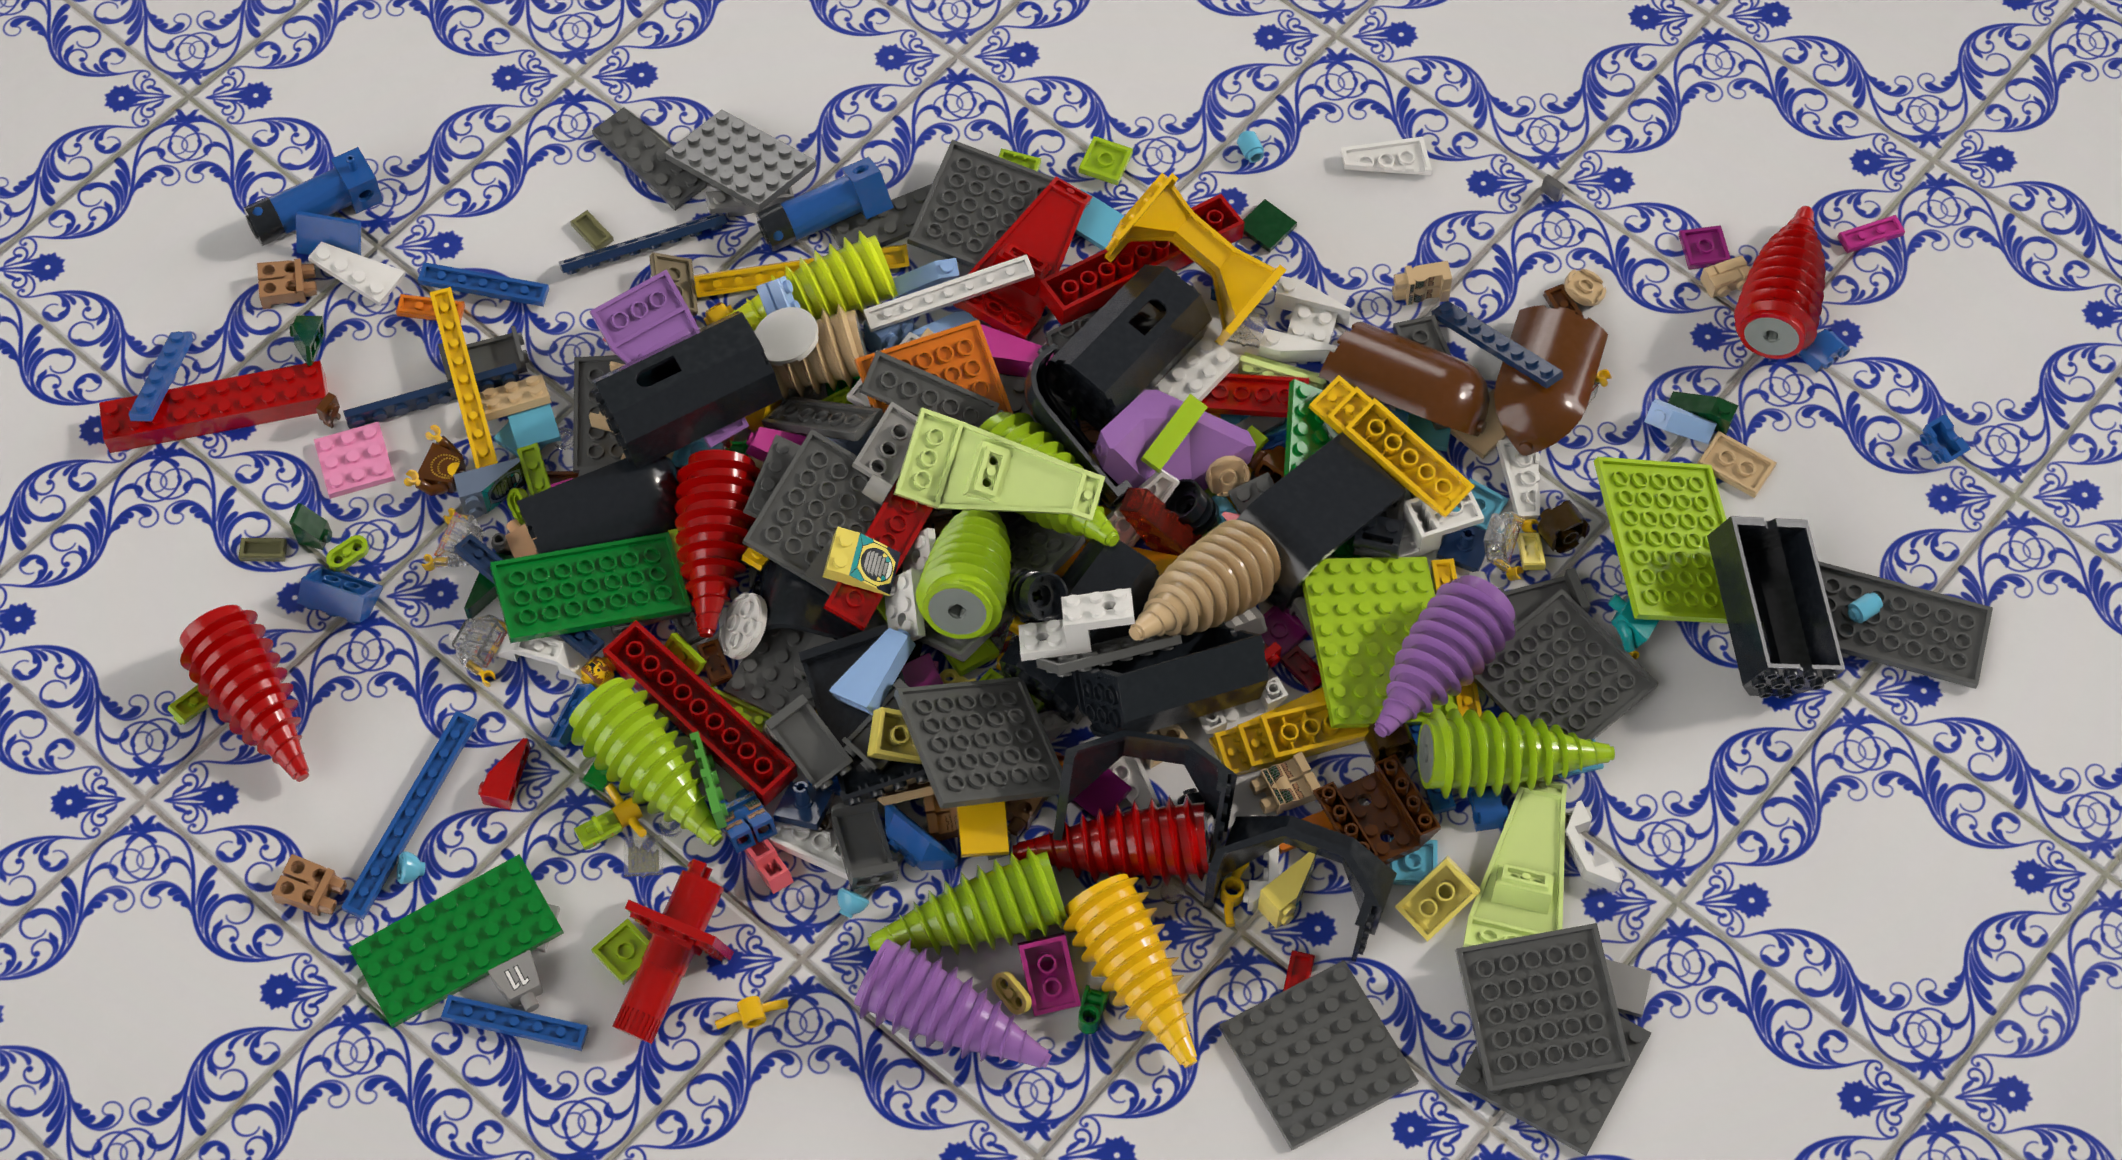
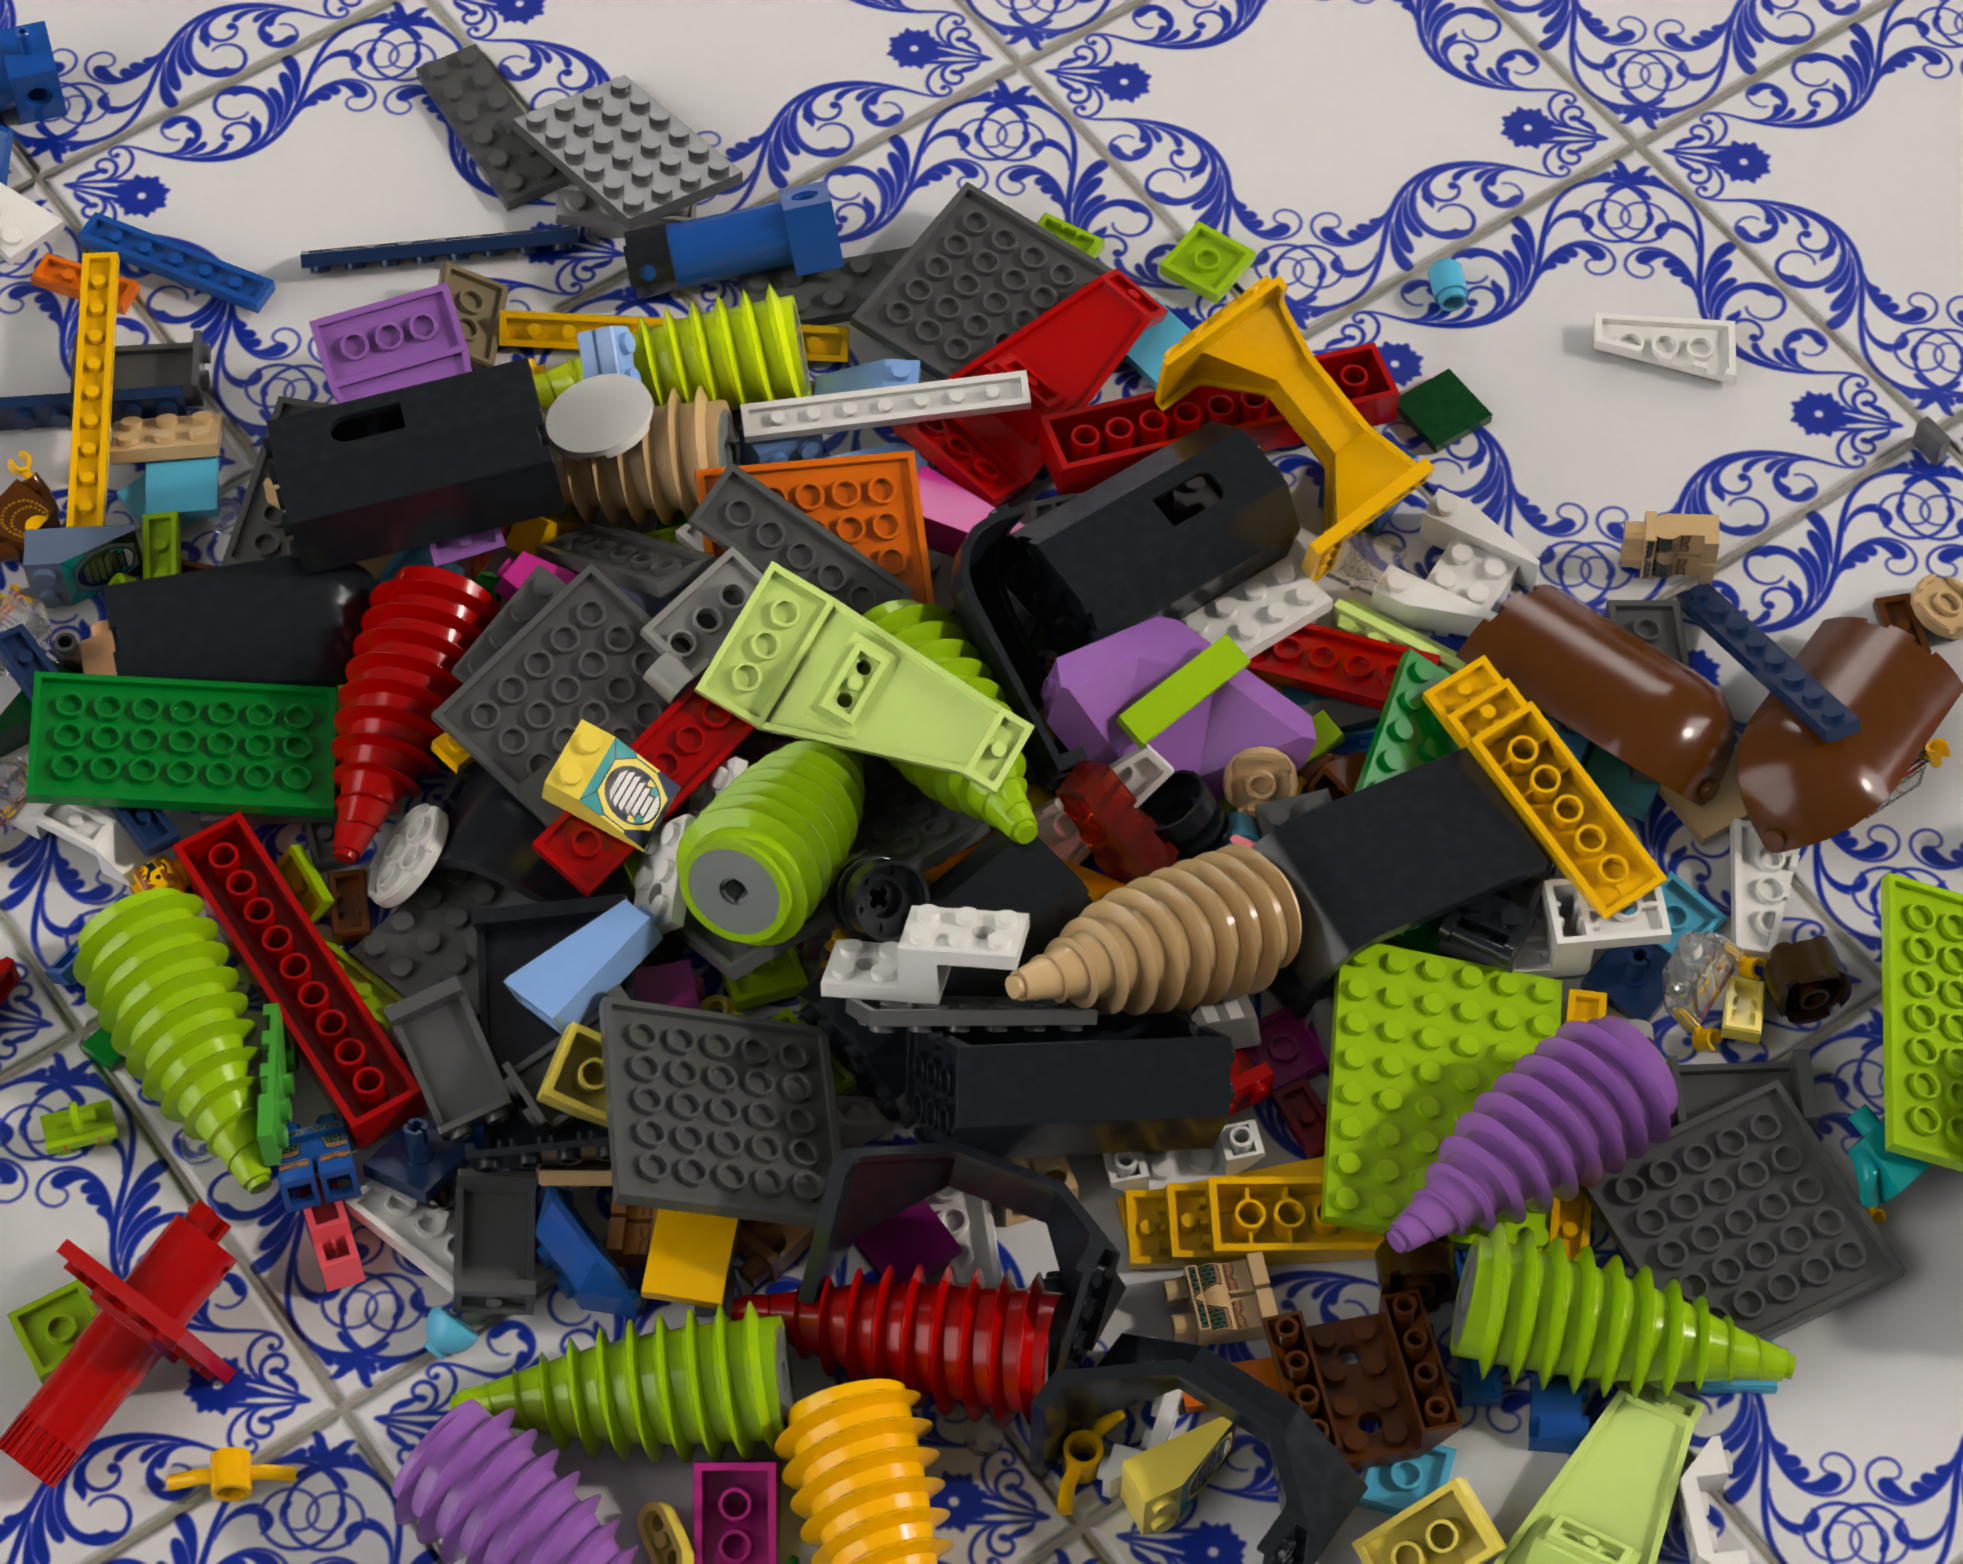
camera: 15 degrees right, 5 degrees down
olive tile [570,210,614,250] -> none
yellow piece [605,783,647,837] -> none
clear piece [624,835,663,878] -> none

